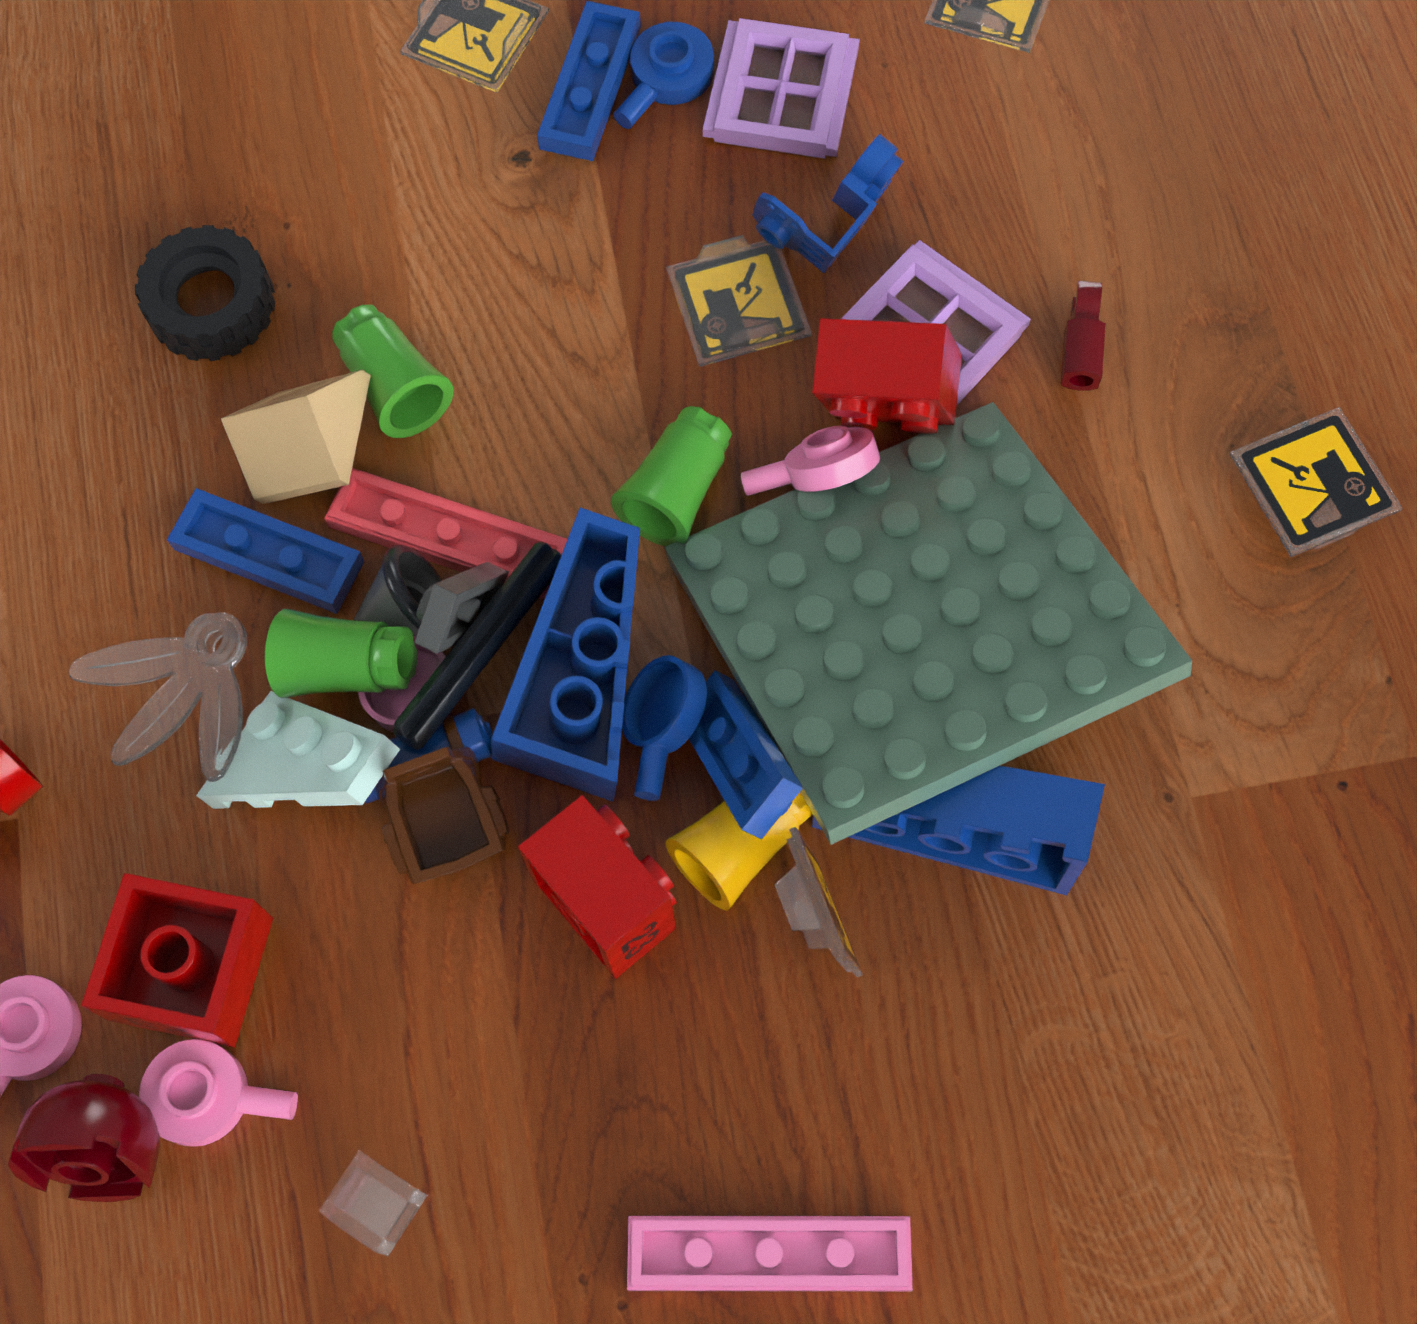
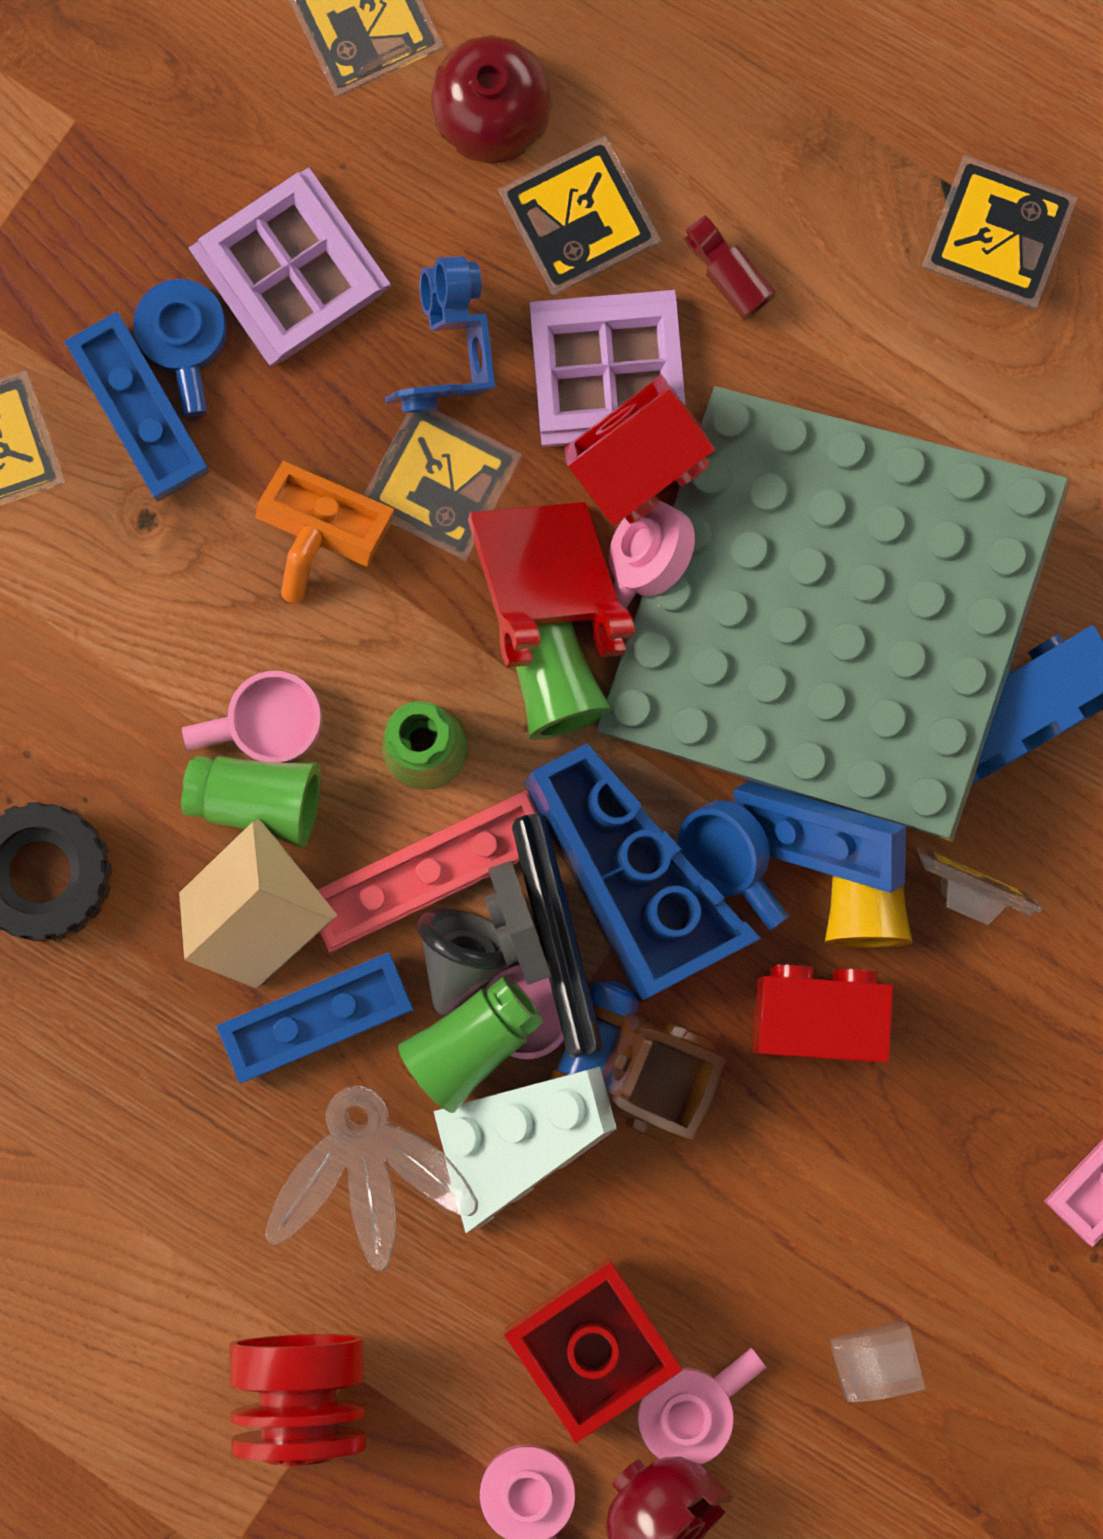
camera: 45 degrees left, 15 degrees up
none -> bright pink piece [182,671,323,763]
none -> orange plate [255,461,394,603]
none -> bright green plant [382,701,468,789]
none -> dark red cylinder [431,35,552,164]
none -> red flag [468,502,635,668]
none -> piece [497,135,661,296]

